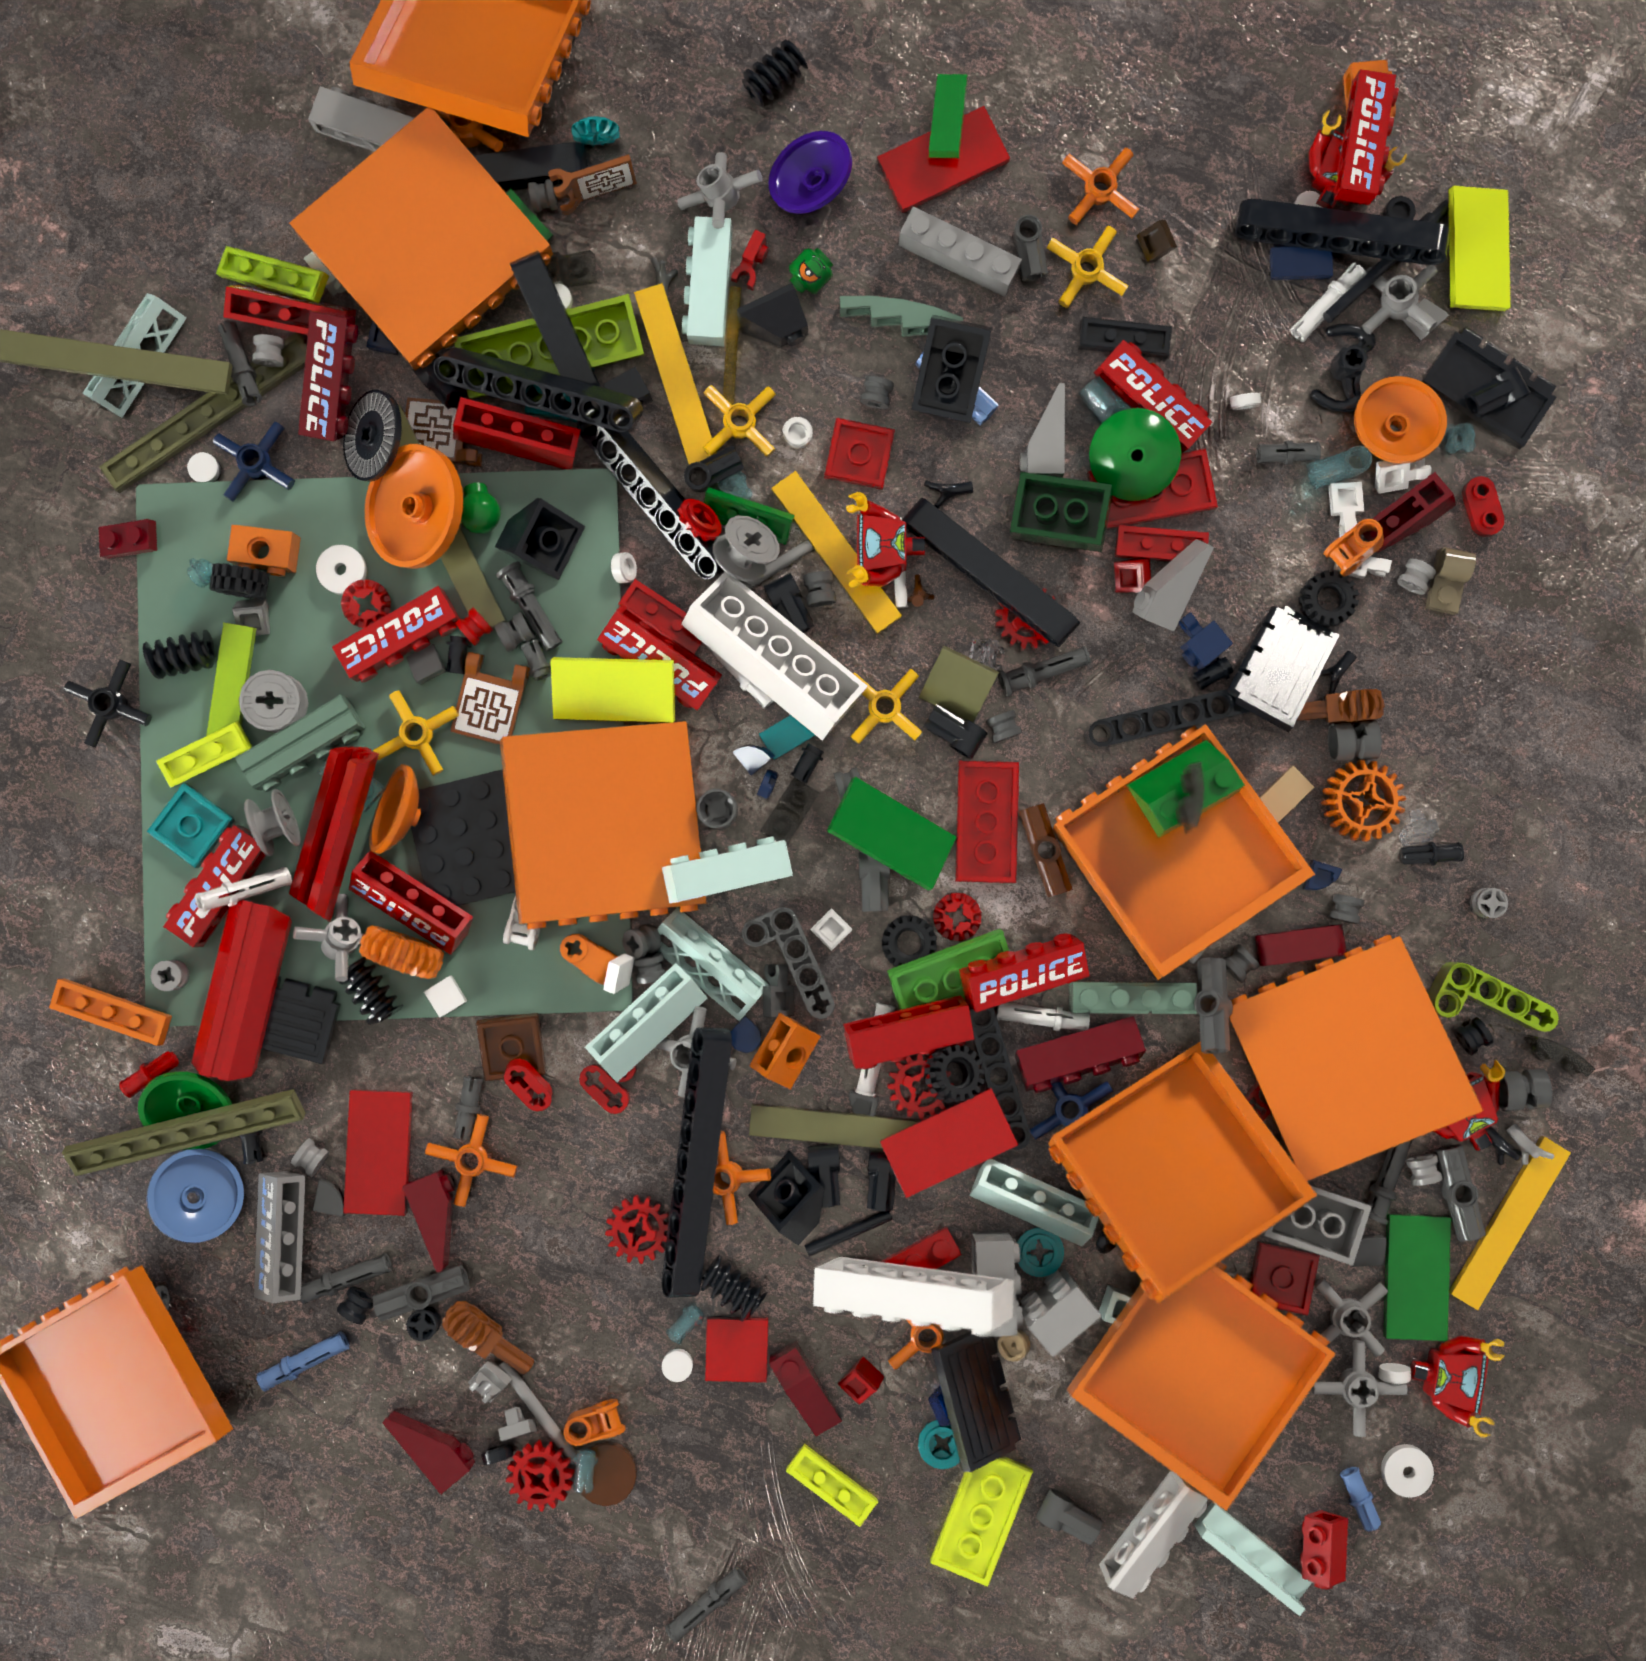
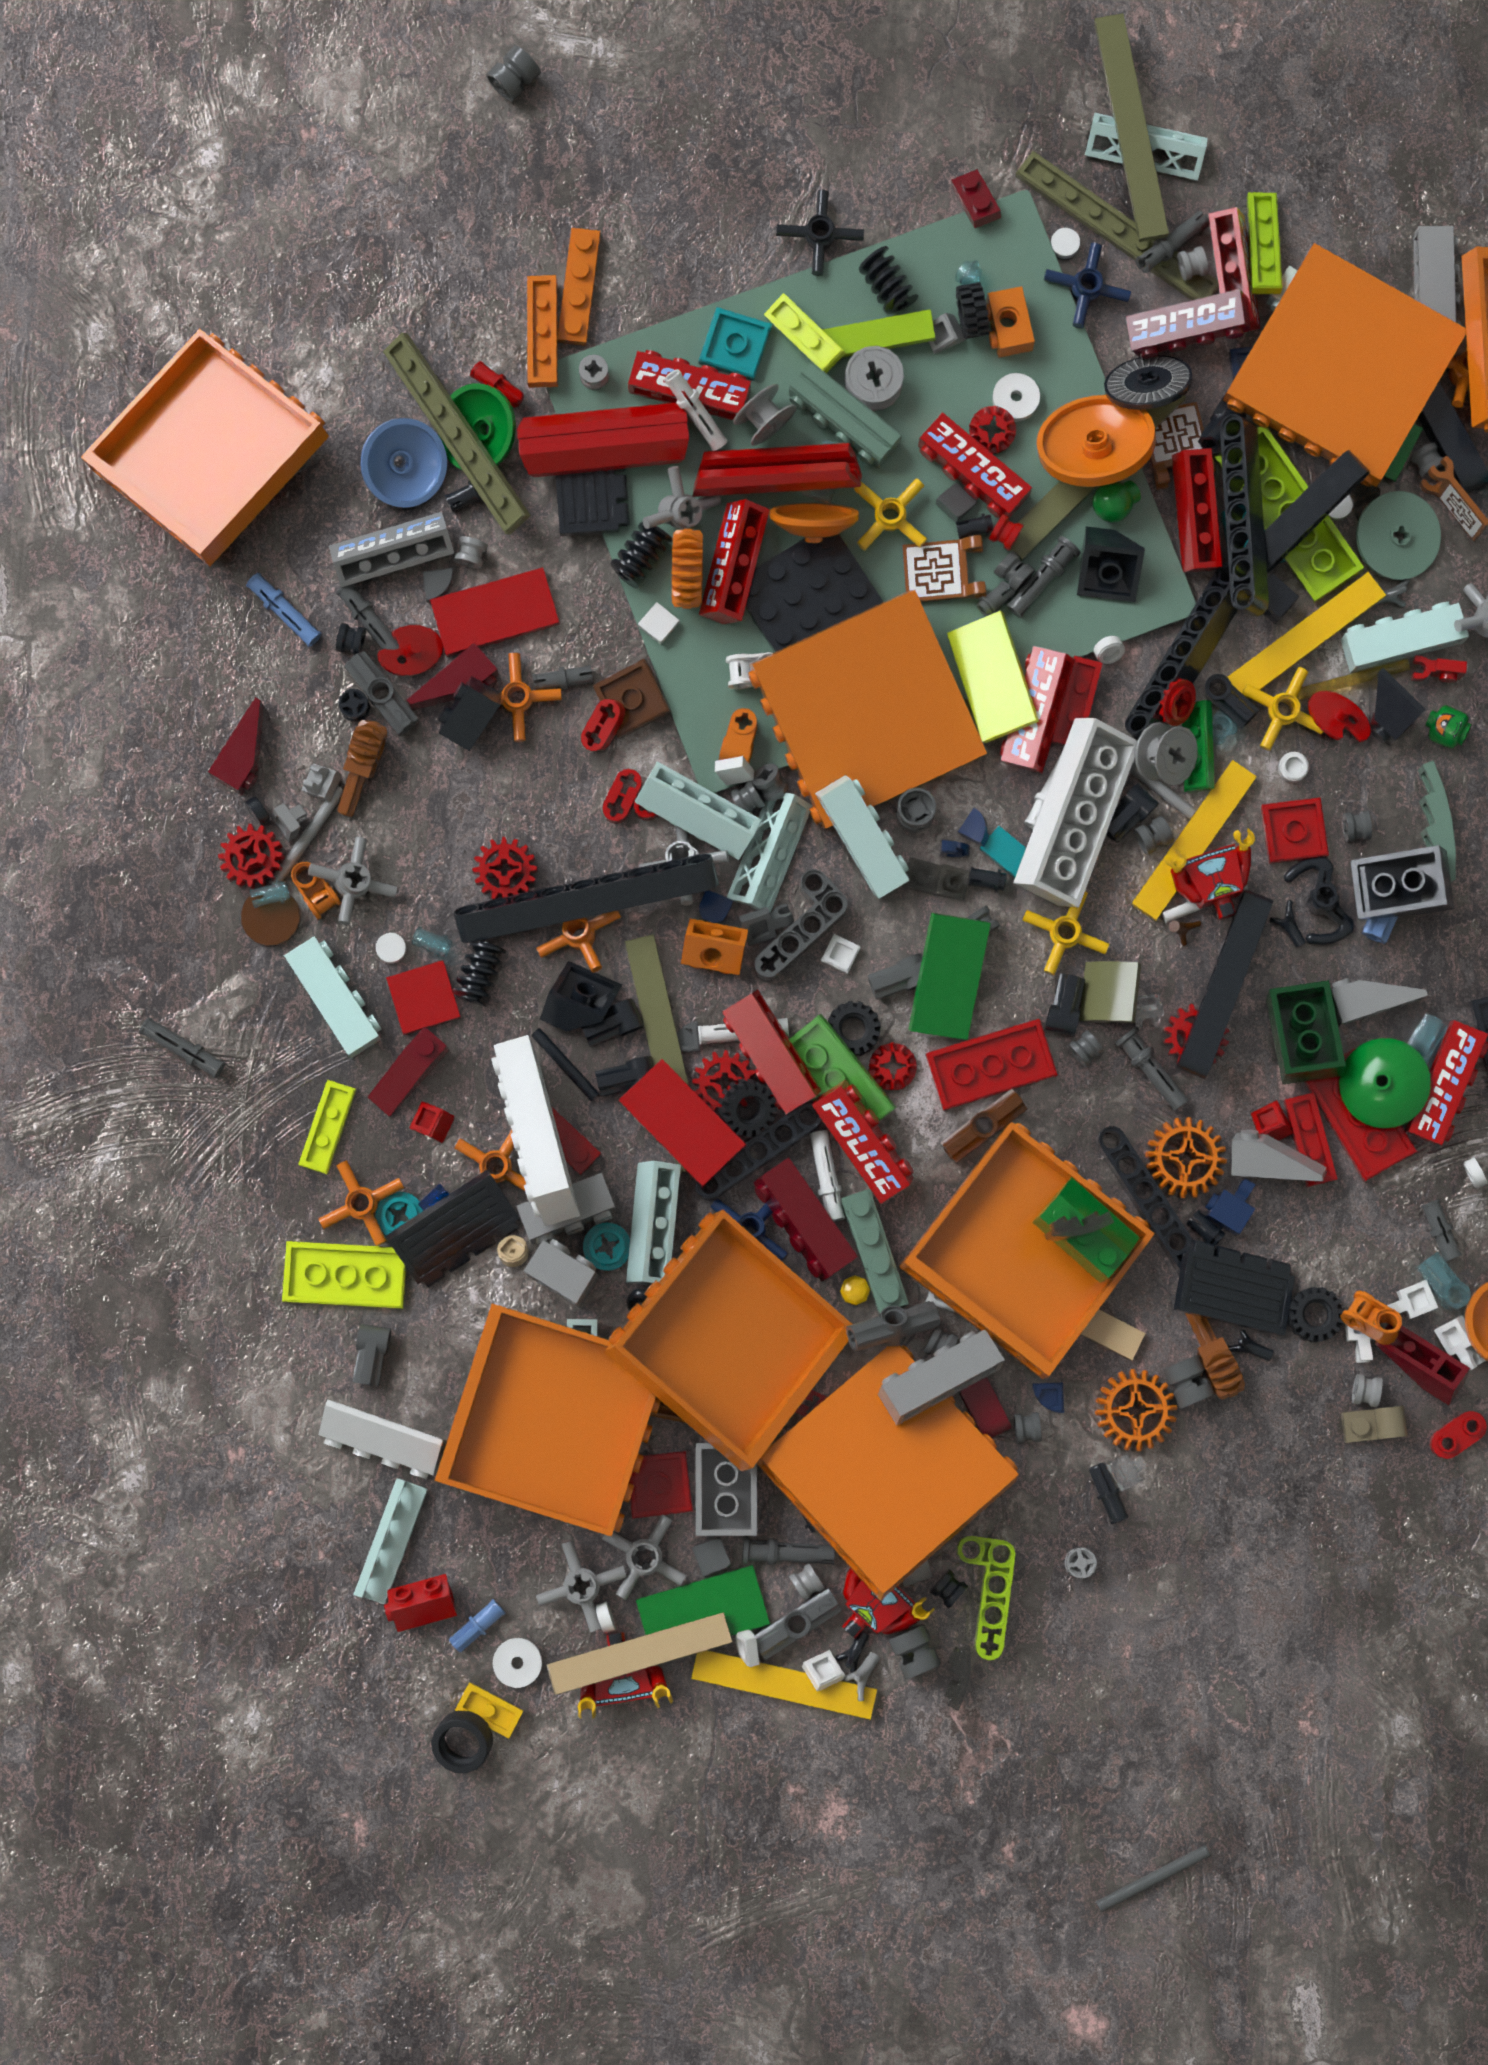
camera: 70 degrees right, 5 degrees down
none -> light aqua brick [284,936,382,1059]
none -> light grey bar [308,837,397,925]
none -> orange bar [318,1160,405,1246]
none -> red piece [377,625,443,676]
none -> black tyre [431,1711,493,1773]
none -> black brick [438,676,502,751]
none -> yellow plate [455,1682,524,1739]
none -> tan tile [546,1613,732,1695]
none -> orange plate [558,228,601,346]
none -> white tile [736,1629,759,1667]
none -> white tile [802,1650,845,1692]
none -> yellow tile [840,1275,870,1306]
none -> light grey brick [878,1329,1004,1425]
none -> orange gear [1145,1117,1227,1199]
none -> black piece [1284,857,1354,945]
none -> red piece [1308,691,1371,742]
none -> sand green piece [1356,491,1441,580]

